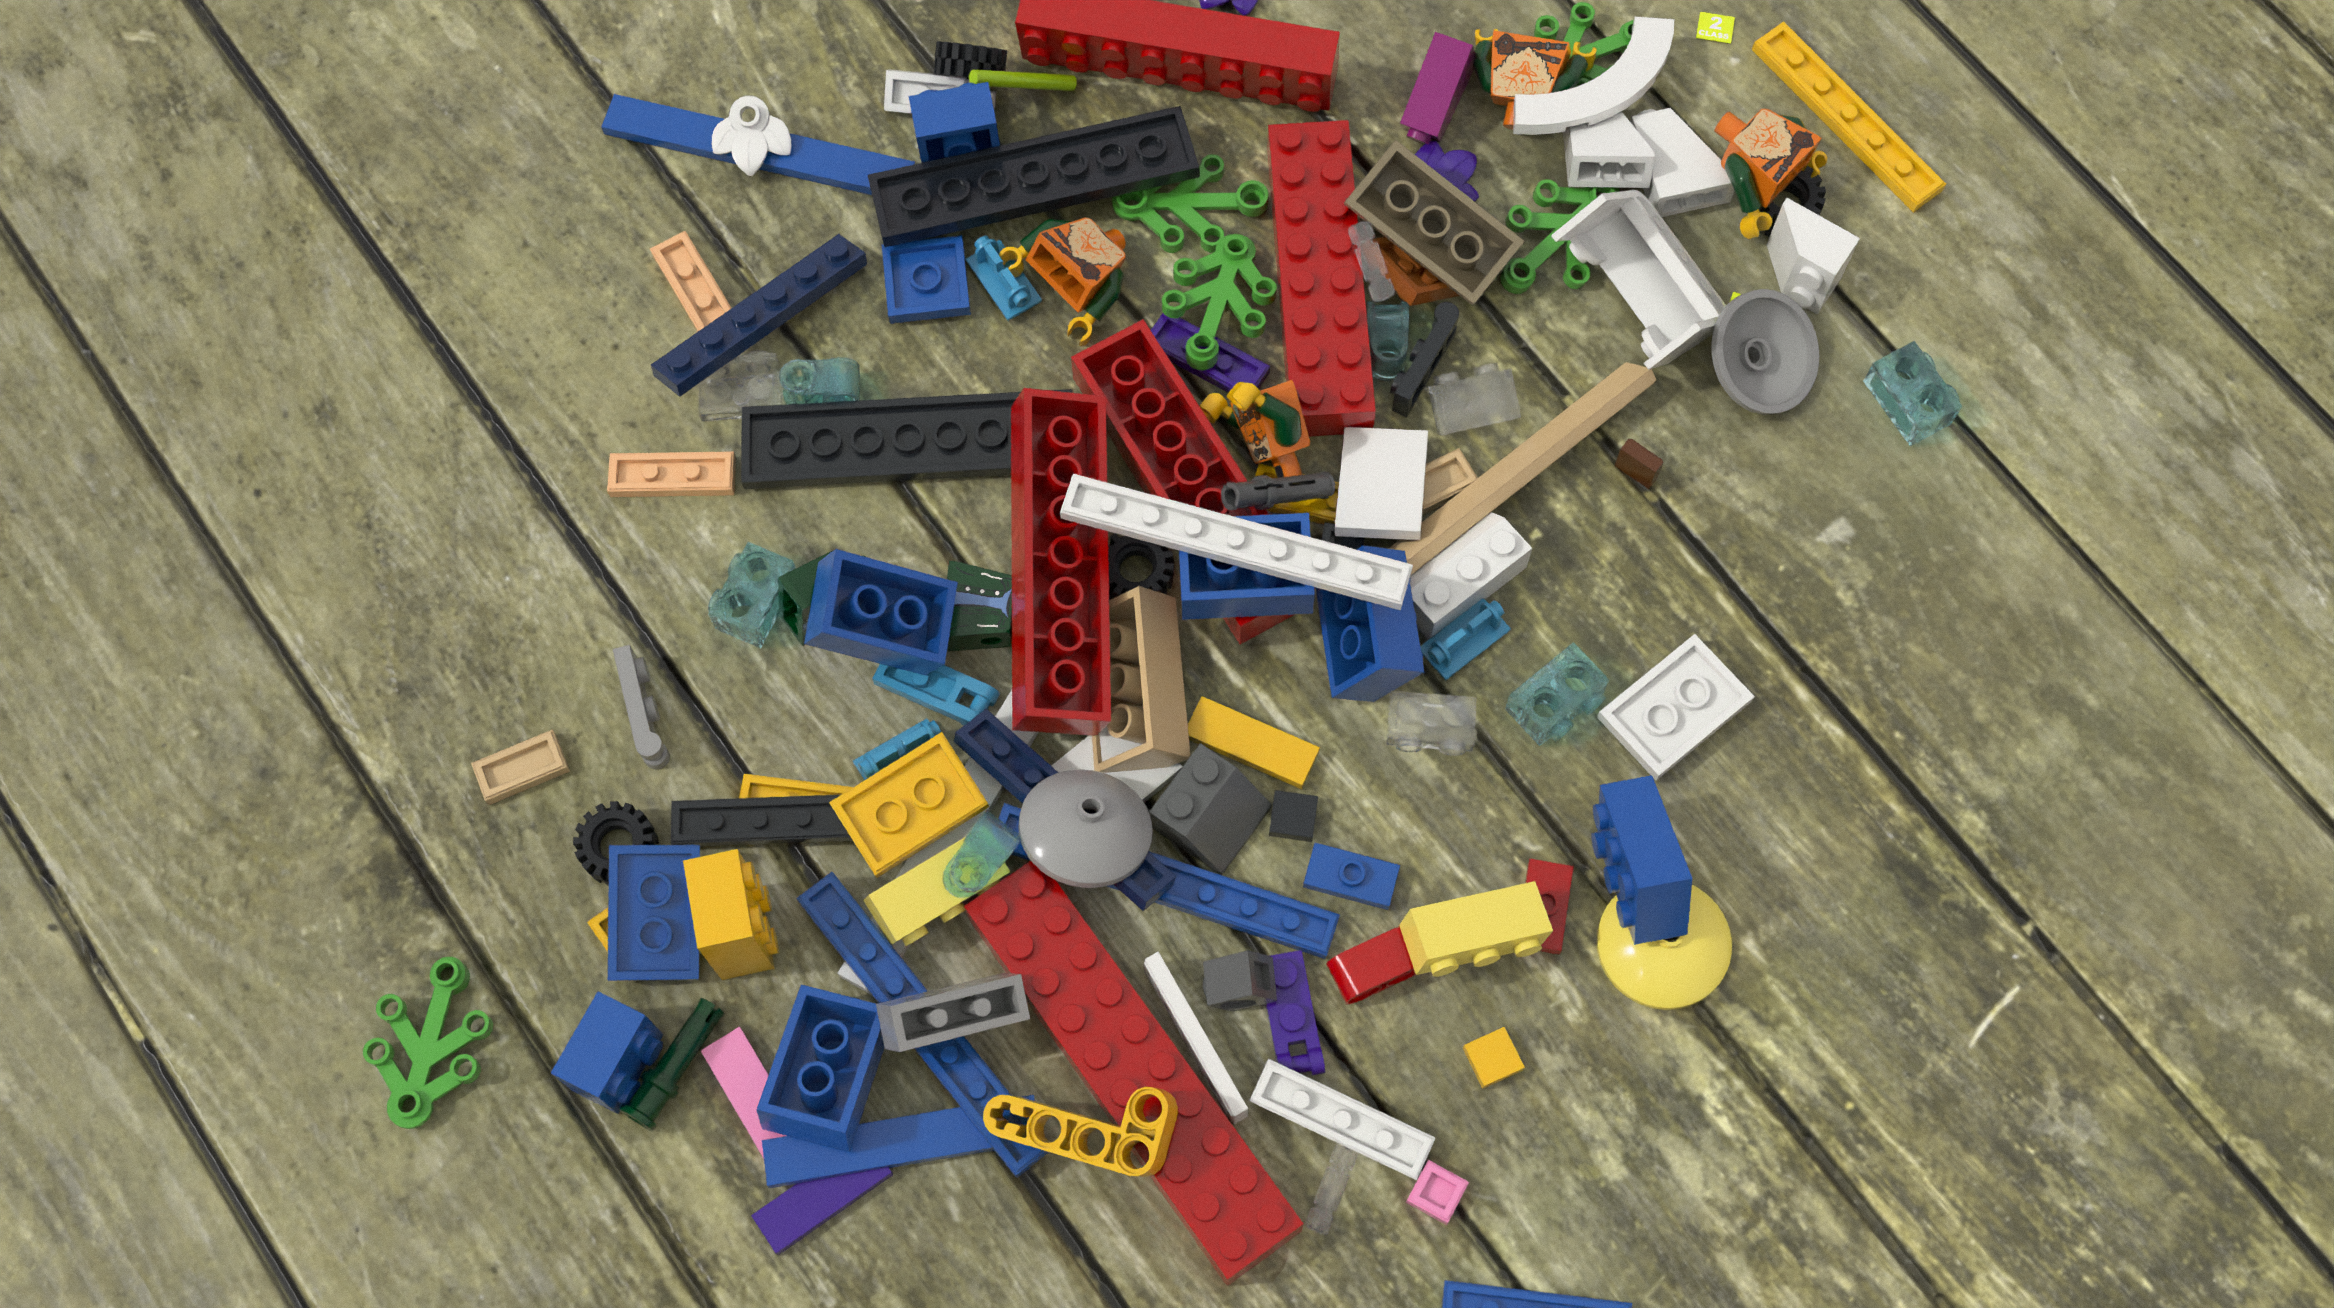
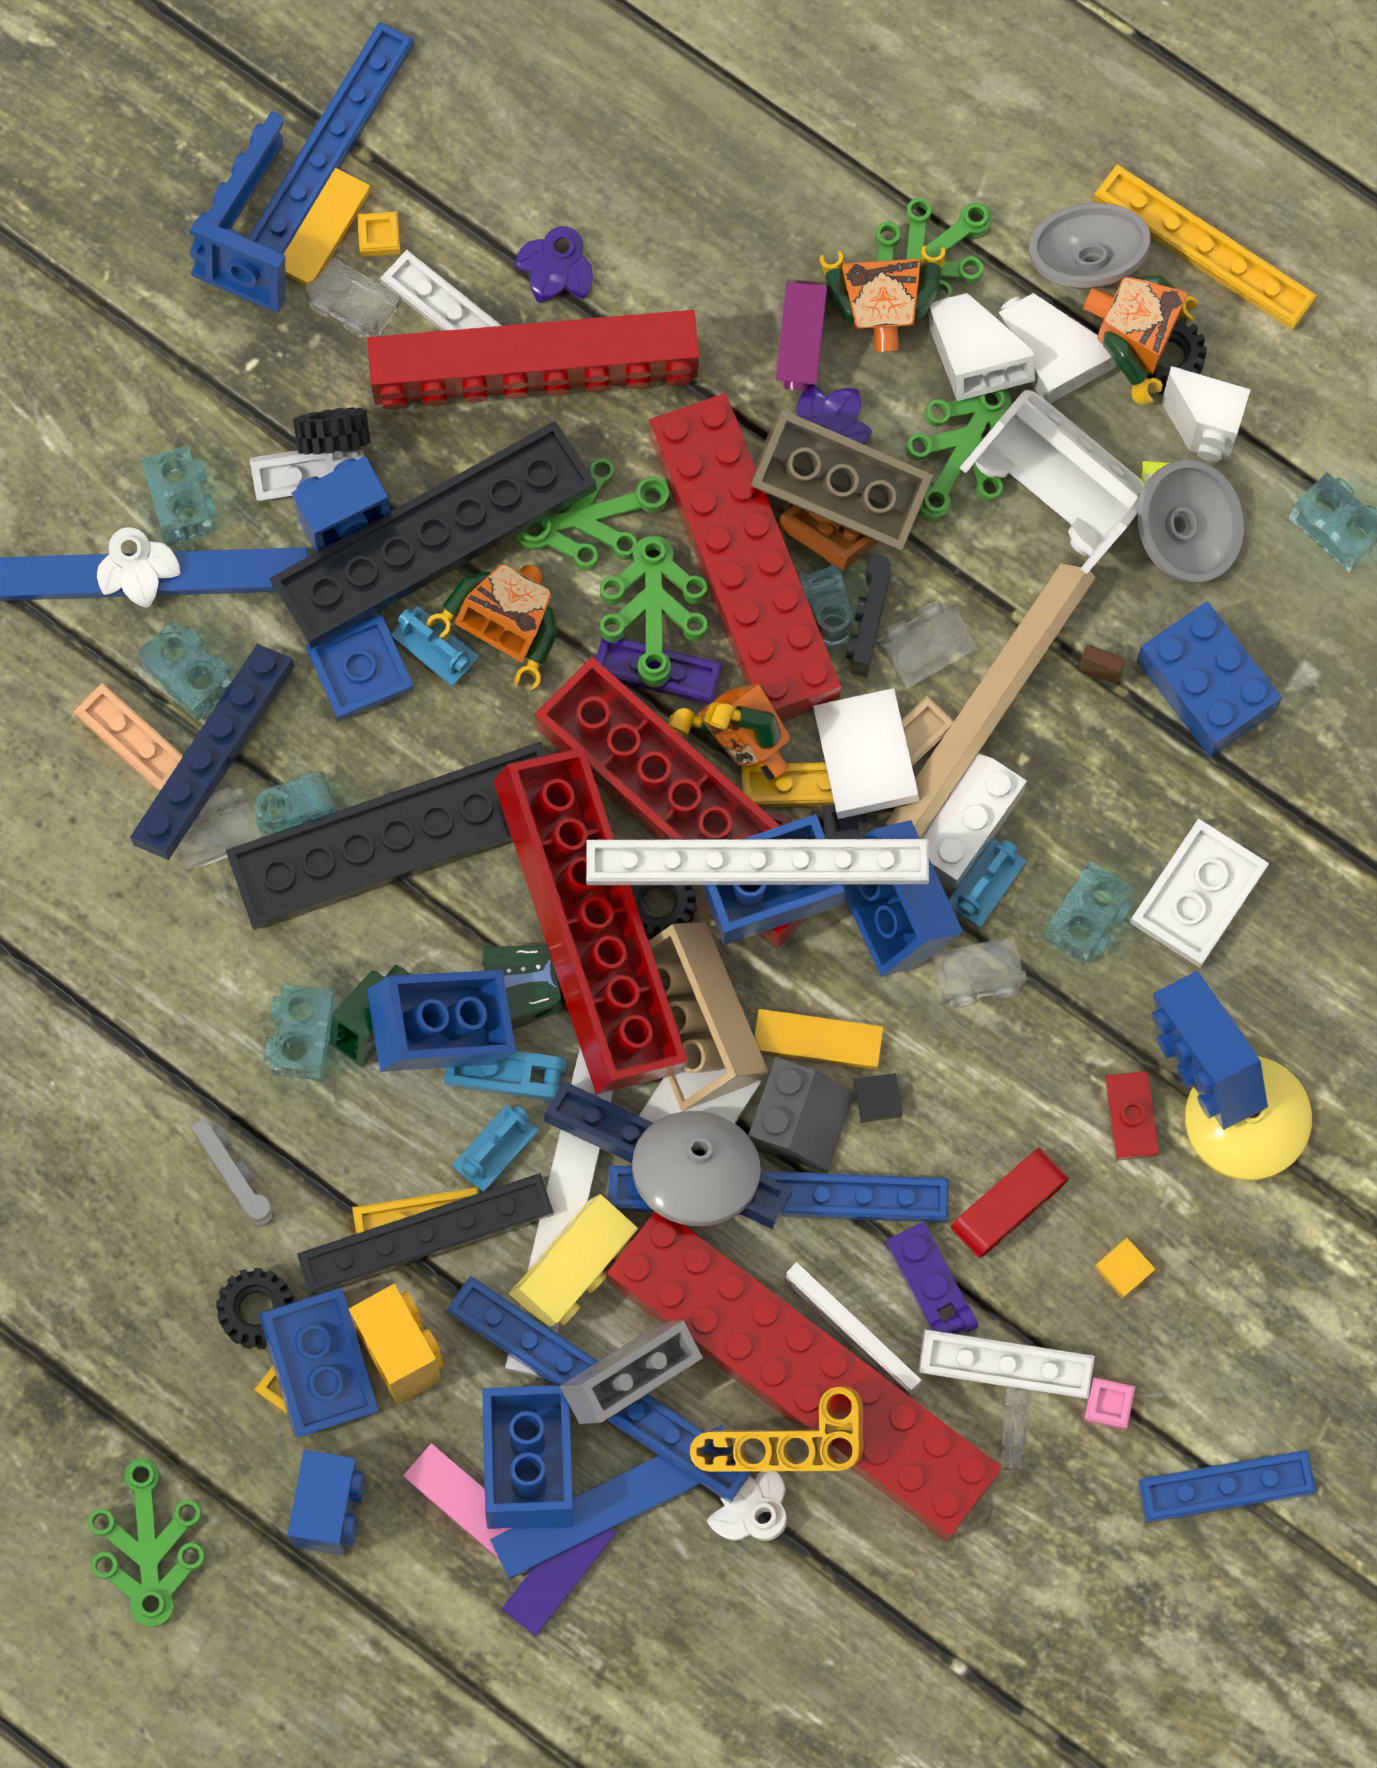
camera: 20 degrees left, 5 degrees up
tan tile [471,729,570,805] -> none
light nougat tile [607,451,736,497] -> none
dark green pin [619,998,725,1132] -> none
yellow tile [829,732,990,878] -> none
clear light blue piece [942,810,1021,898] -> none
lime bar [969,70,1077,91] -> none
dark grey brick [1203,950,1277,1012] -> none
dark grey pin [1221,471,1335,510] -> none
blue plate [1303,843,1400,910] -> none
clear axle [1348,221,1395,302] -> none
light yellow brick [1399,881,1553,977] -> none
white tile [1513,17,1674,135] -> none
neon yellow sticker [1696,12,1735,44] -> none
none -> clear light blue brick [137,620,232,722]
none -> clear light blue brick [141,445,218,546]
none -> white plate [707,1471,787,1541]
none -> light grey dish [1029,203,1151,289]
none -> blue brick [1136,601,1282,758]

